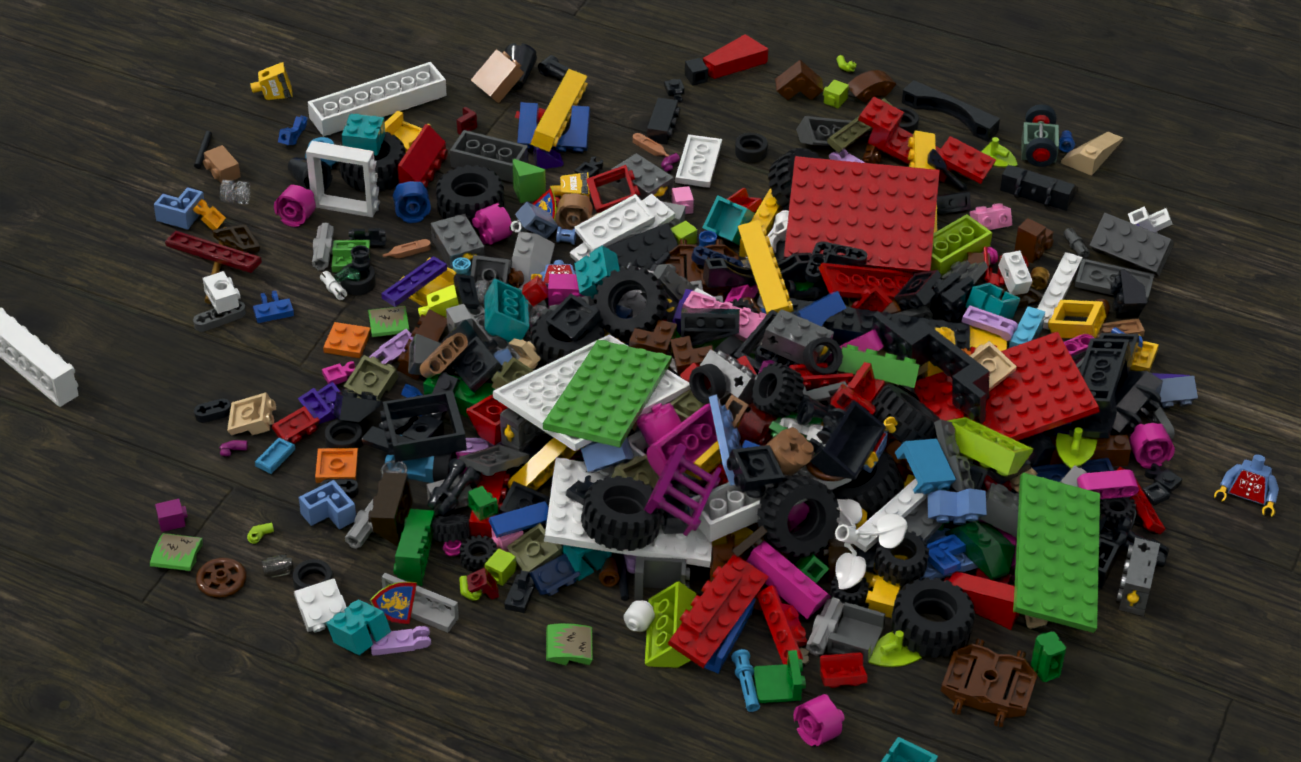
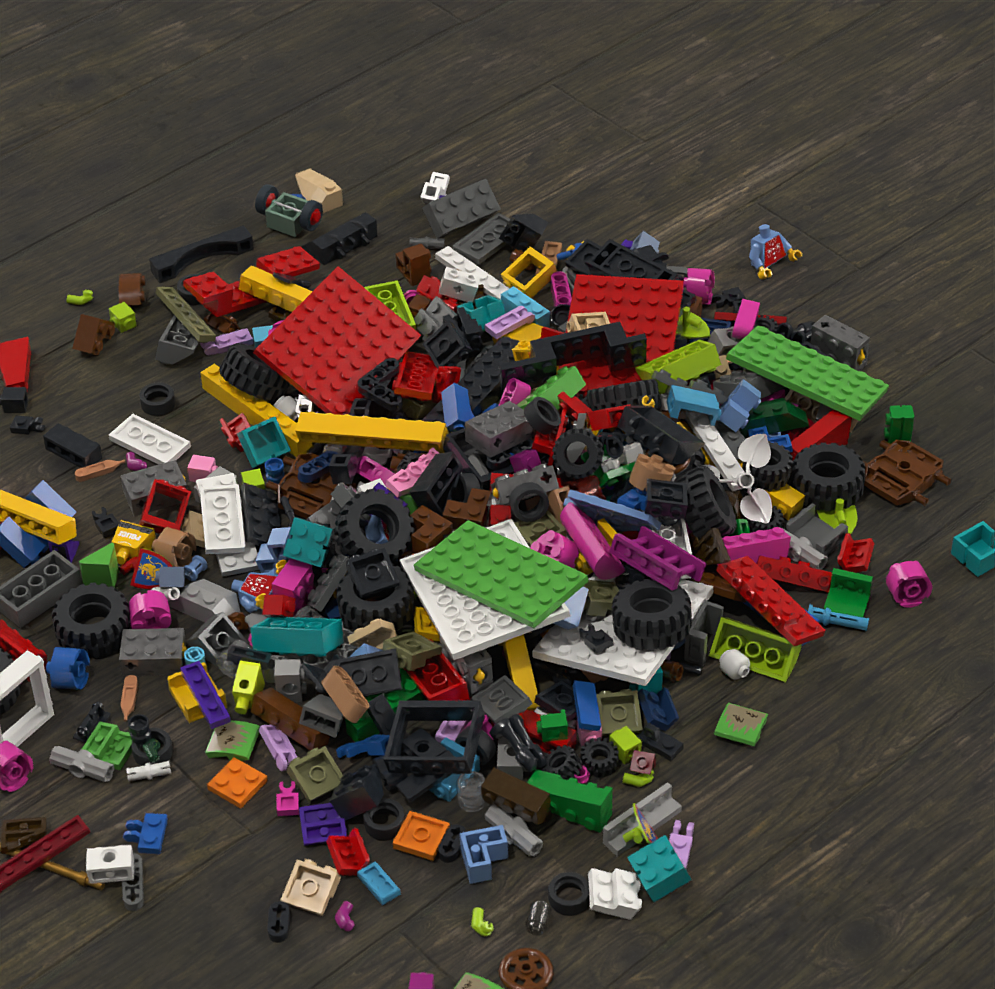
camera: 65 degrees left, 0 degrees up
bright pink bracket [970,203,1012,230] -> none
lime shield [981,137,1018,168] -> none

